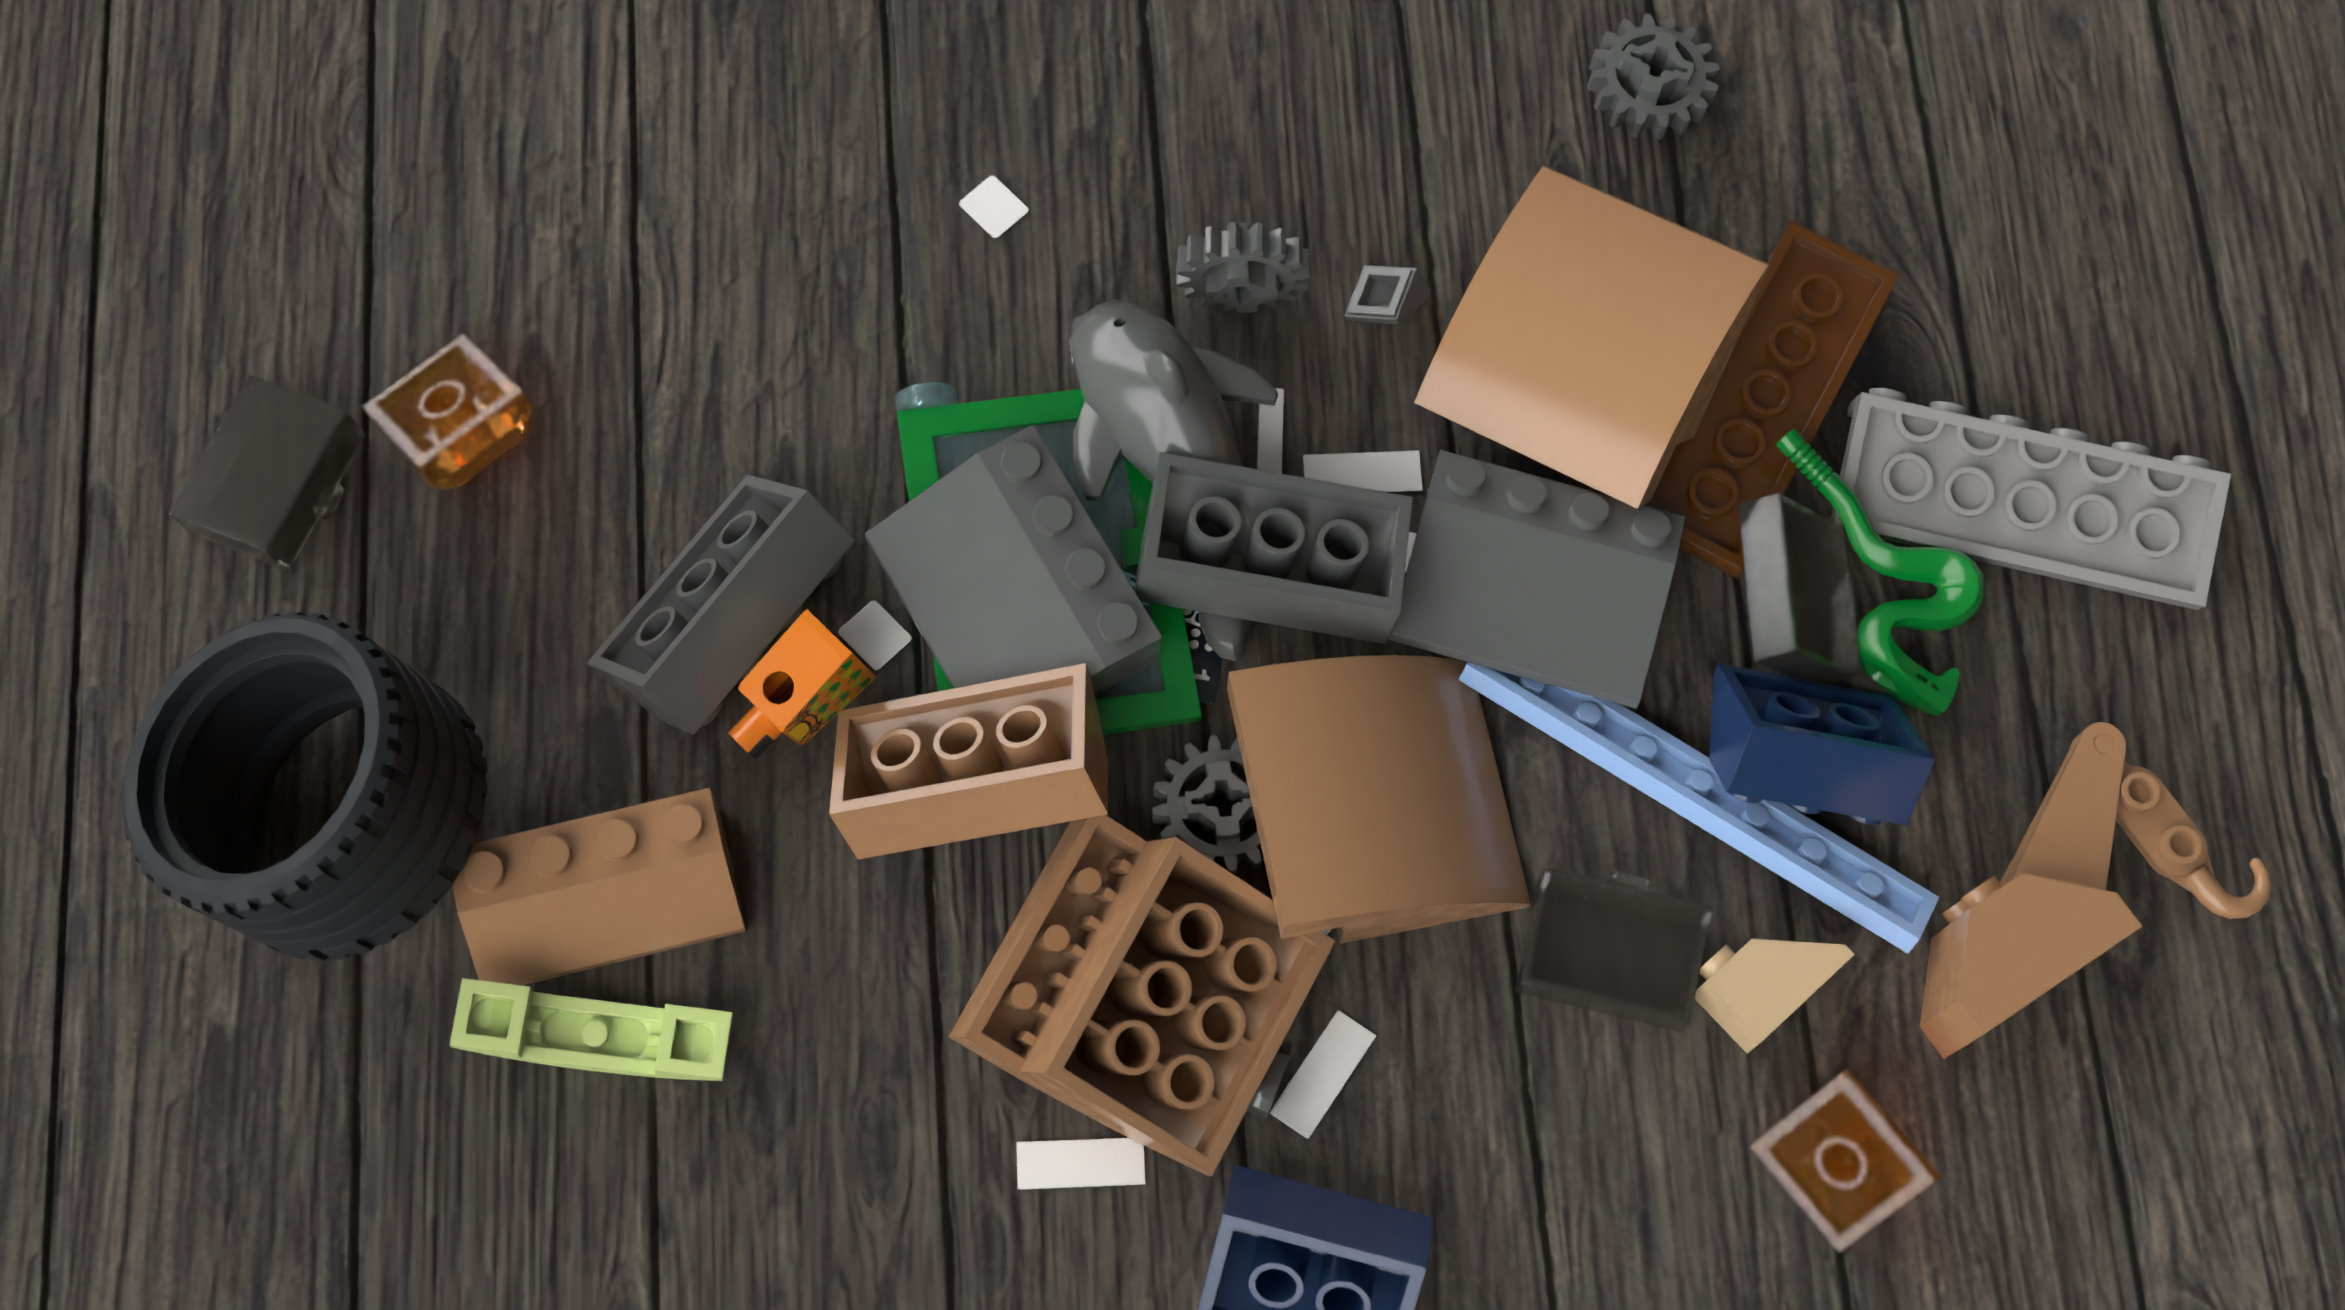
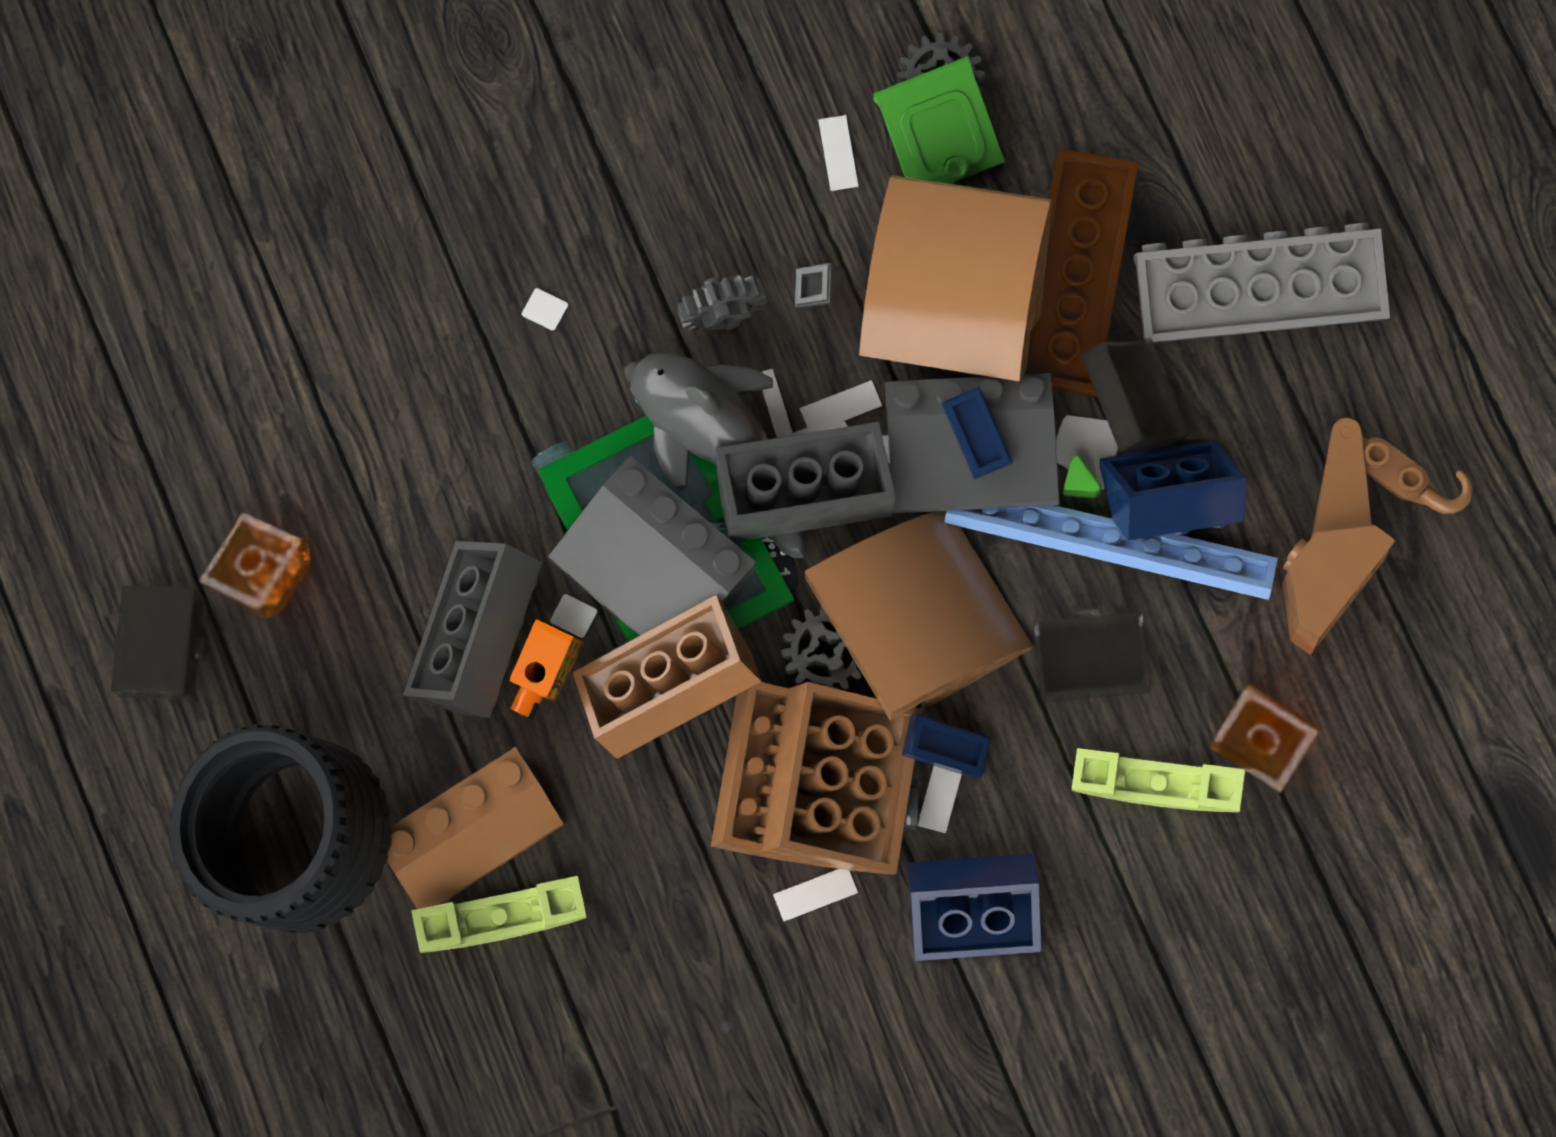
camera: 10 degrees left, 5 degrees up
tan slope [1692,939,1855,1054] -> none
green animal [1775,427,1985,716] -> none
none -> white sticker [818,115,859,191]
none -> bright green container [873,56,1005,184]
none -> dark blue tile [902,714,991,779]
none -> dark blue tile [941,386,1013,480]
none -> white sticker [1056,415,1127,490]
none -> bright green slope [1063,455,1101,498]
none -> yellowish green slope [1072,748,1245,812]

